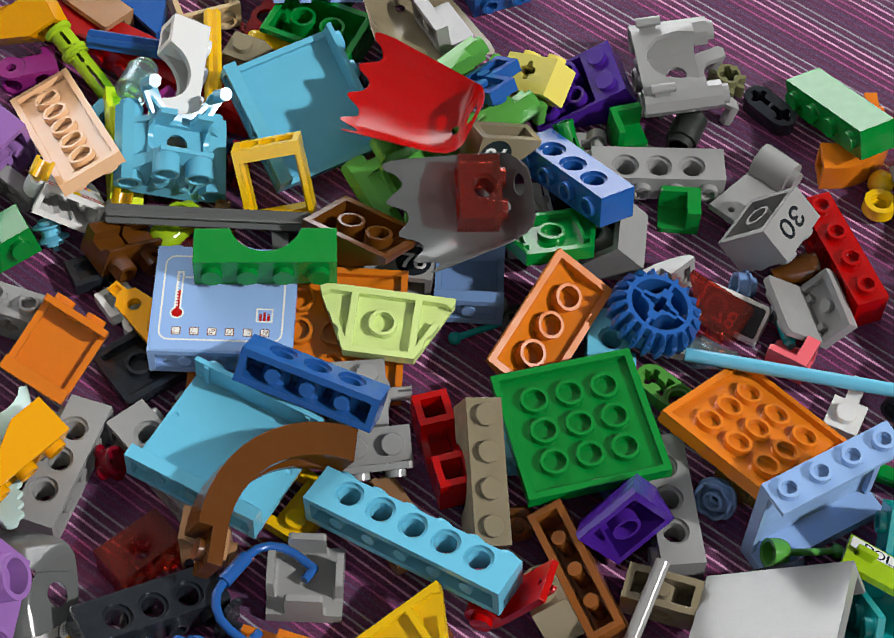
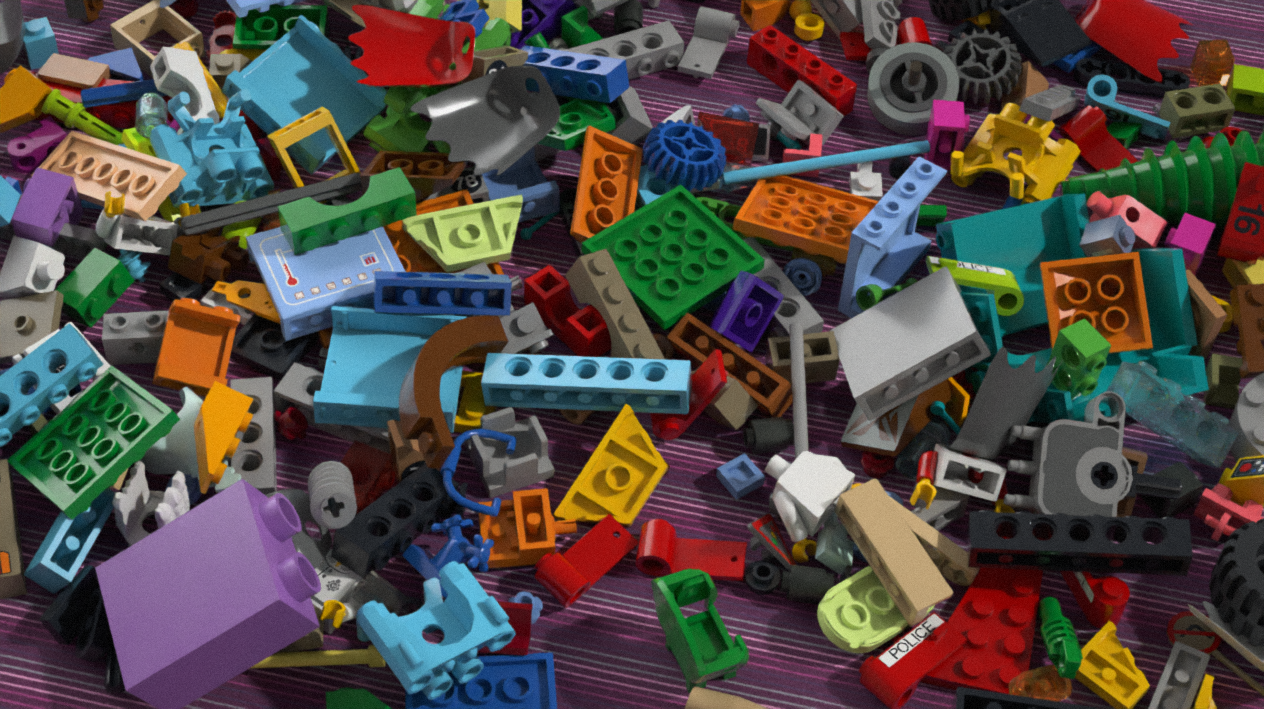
camera: 25 degrees left, 5 degrees down
clear red brick [454,154,509,232] -> none
green panel [657,185,701,235] -> none
light grey brick [718,186,820,272] -> none
reddish brown cone [769,251,822,285] -> none
none -> light grey piece [307,461,357,529]

